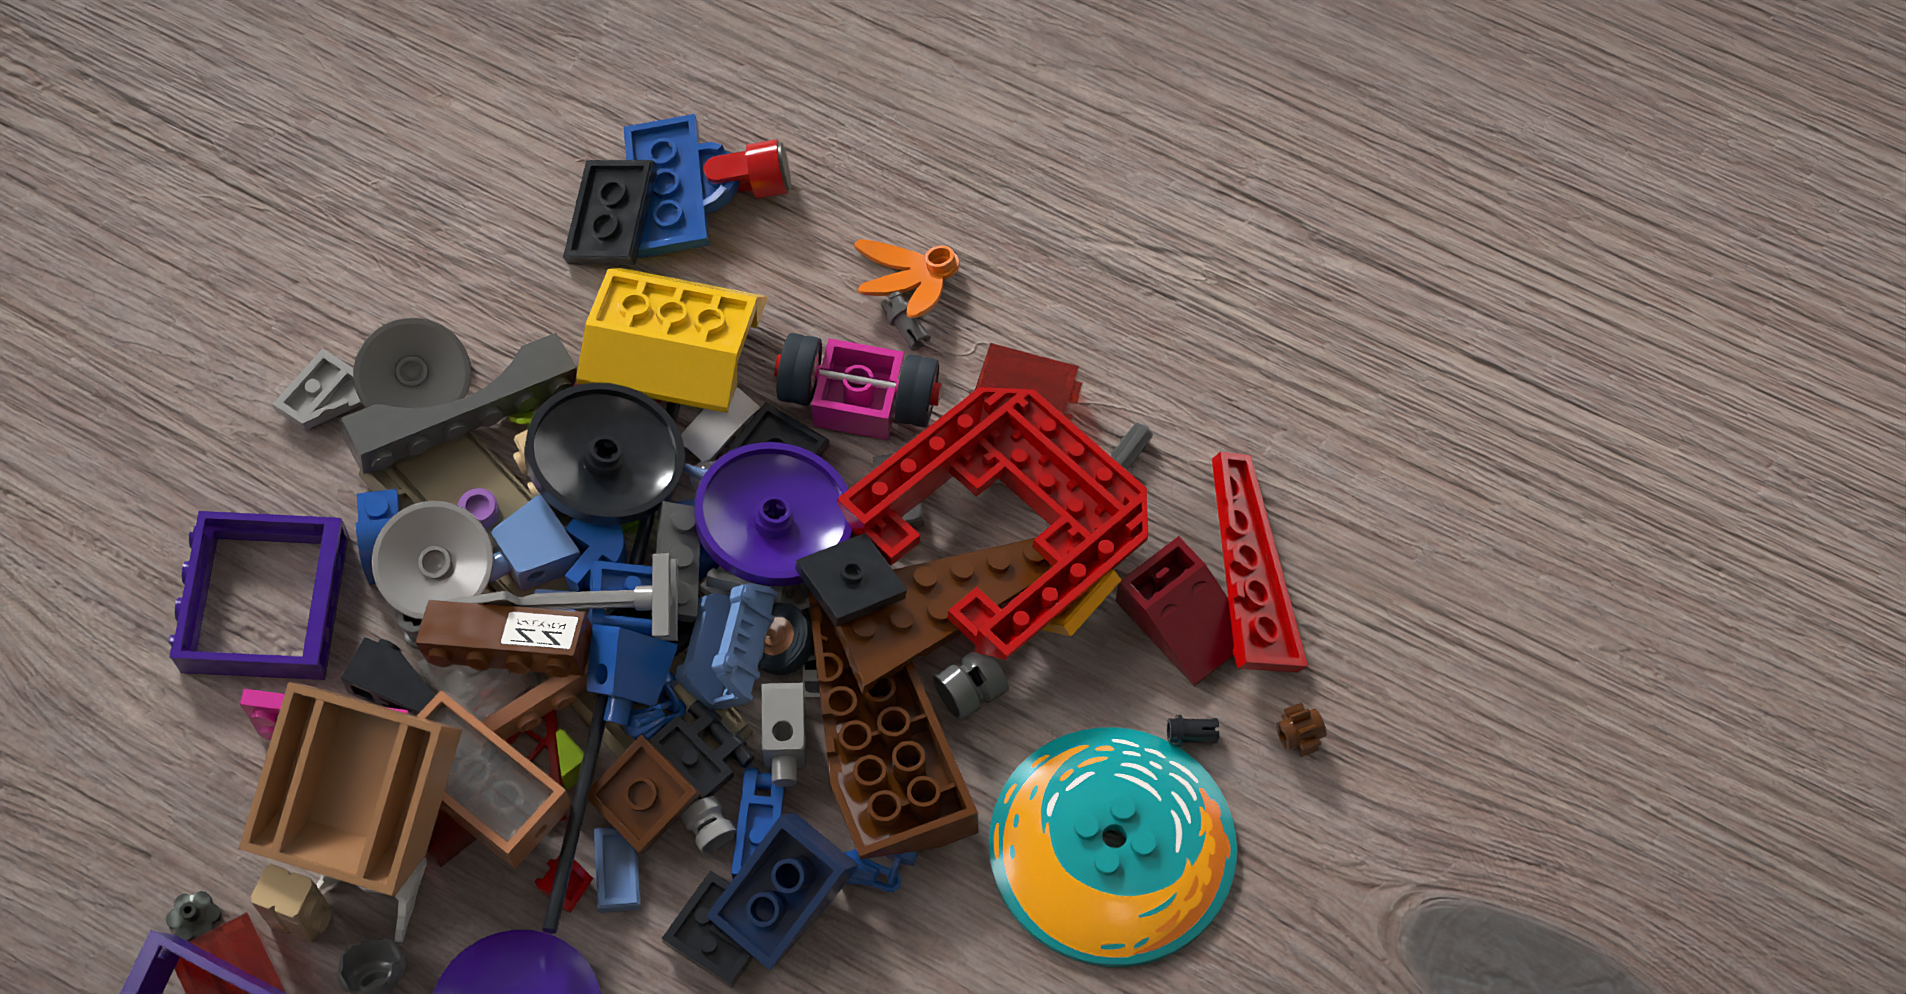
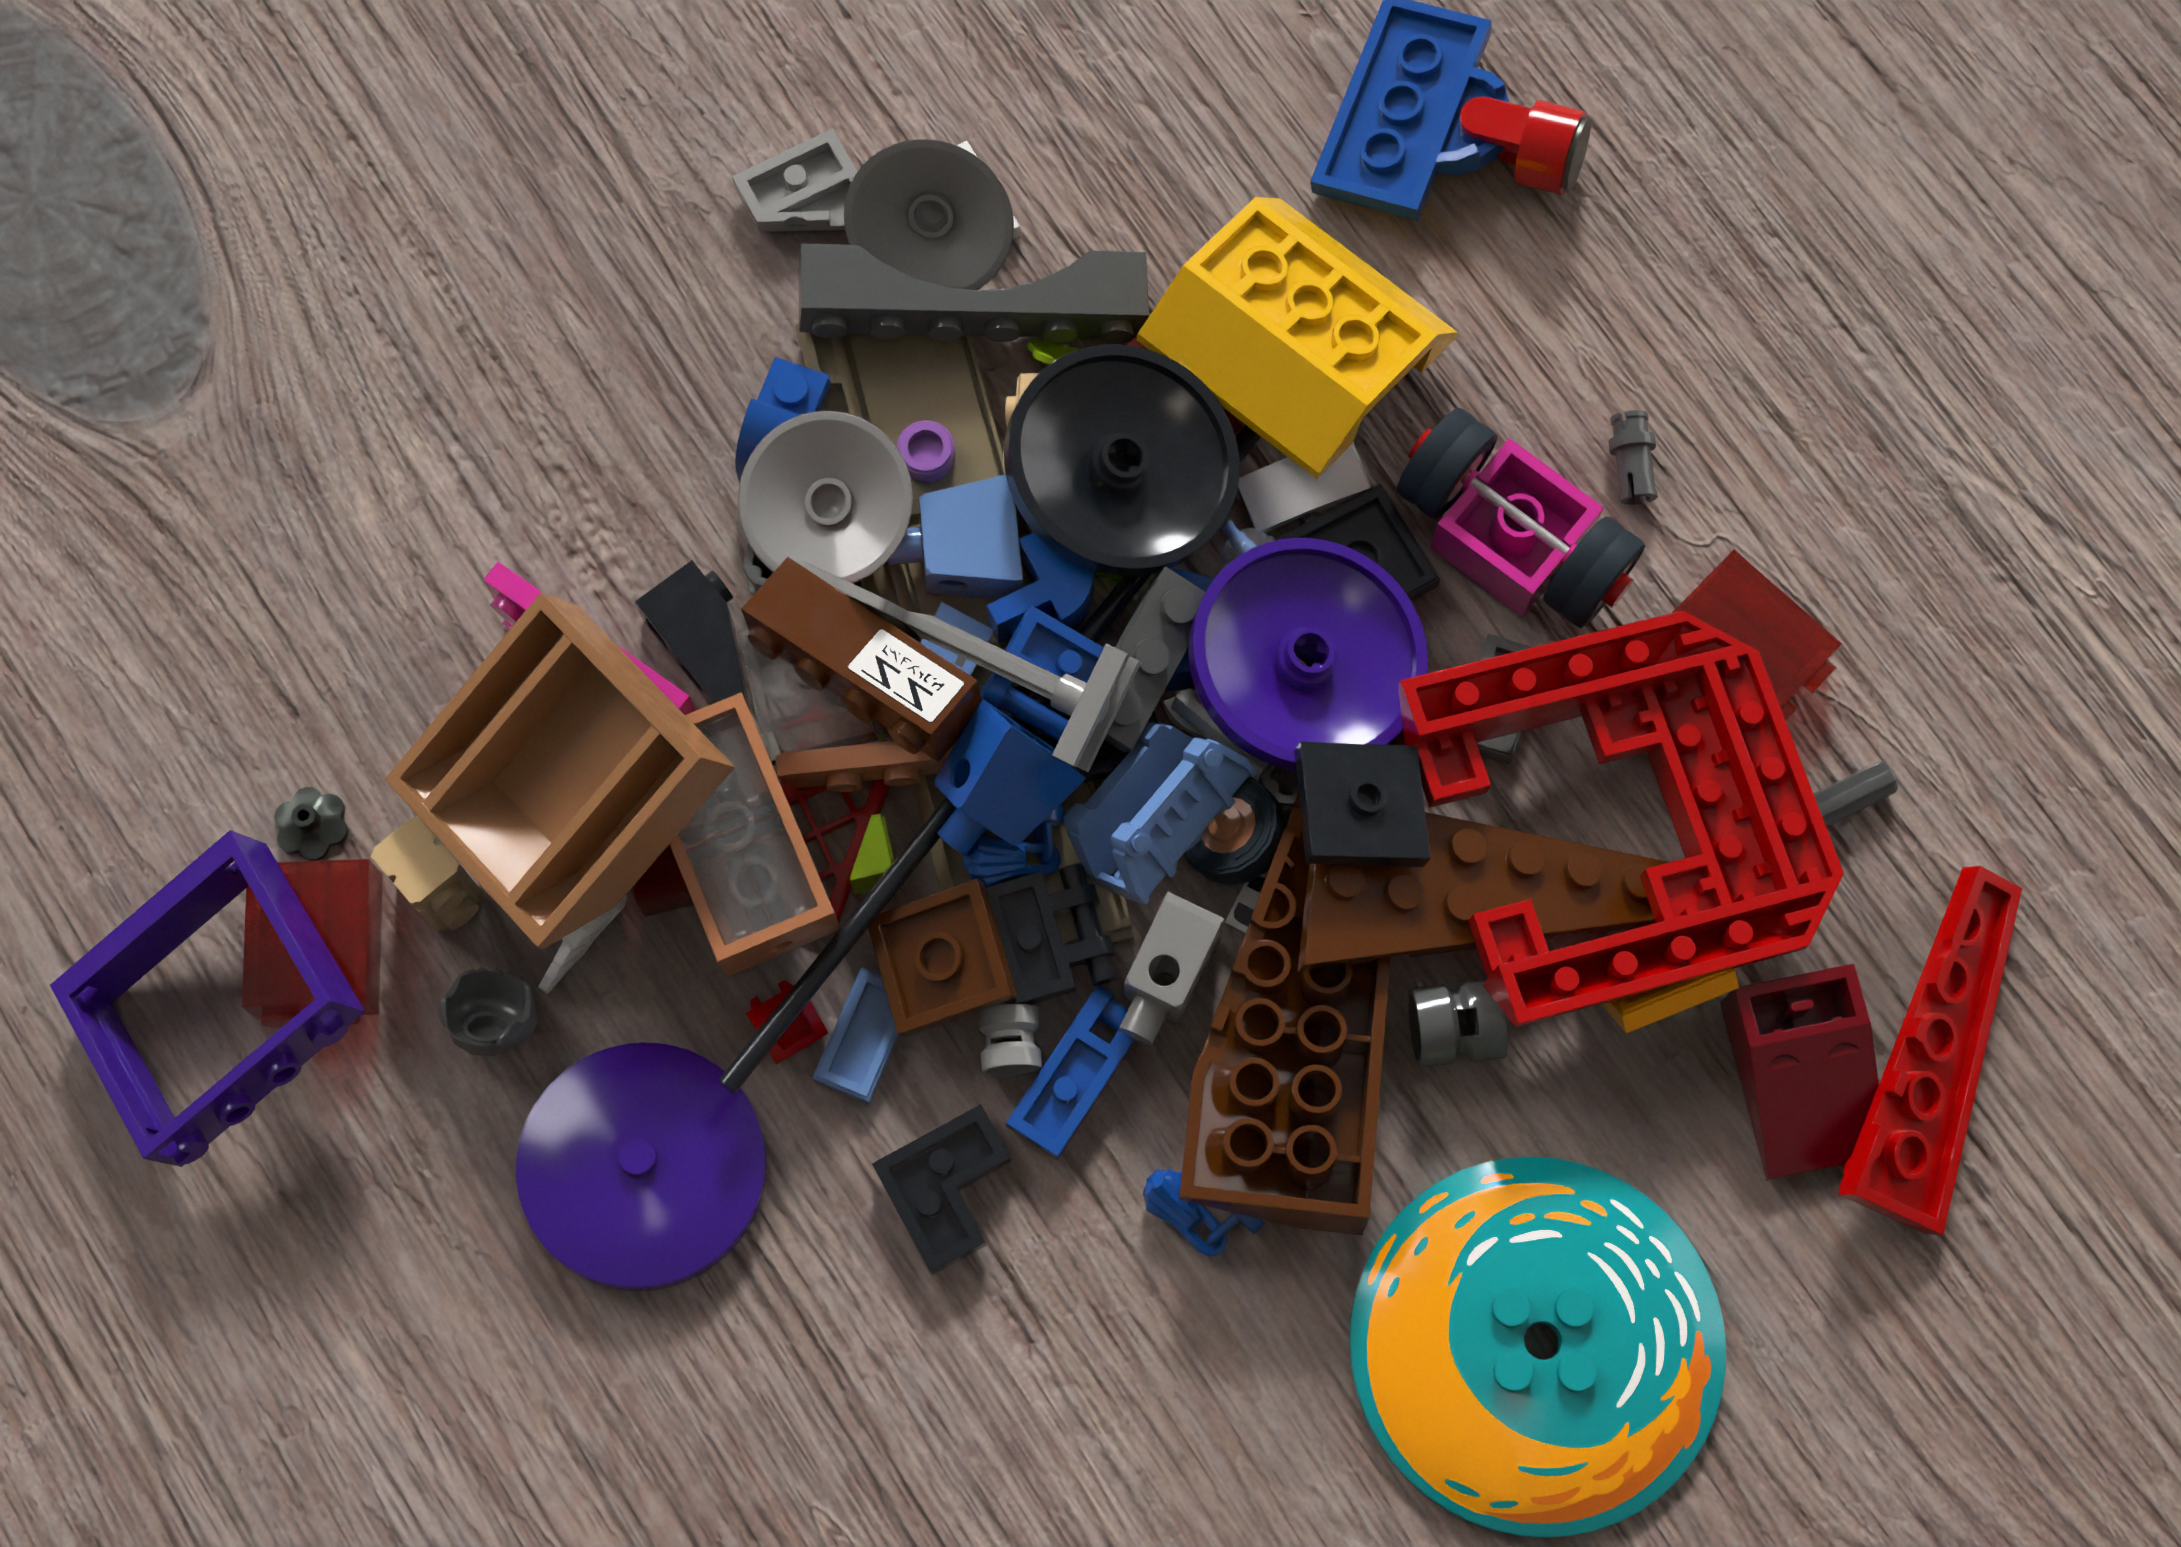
camera: 30 degrees right, 10 degrees up
dark purple window [168,511,349,680] -> none
black tile [563,160,658,265] -> none
dark blue slope [706,813,859,970] -> none
orange plant [854,239,960,318] -> none
black pin [1166,714,1219,747] -> none
reddish brown gear [1276,703,1327,757] -> none

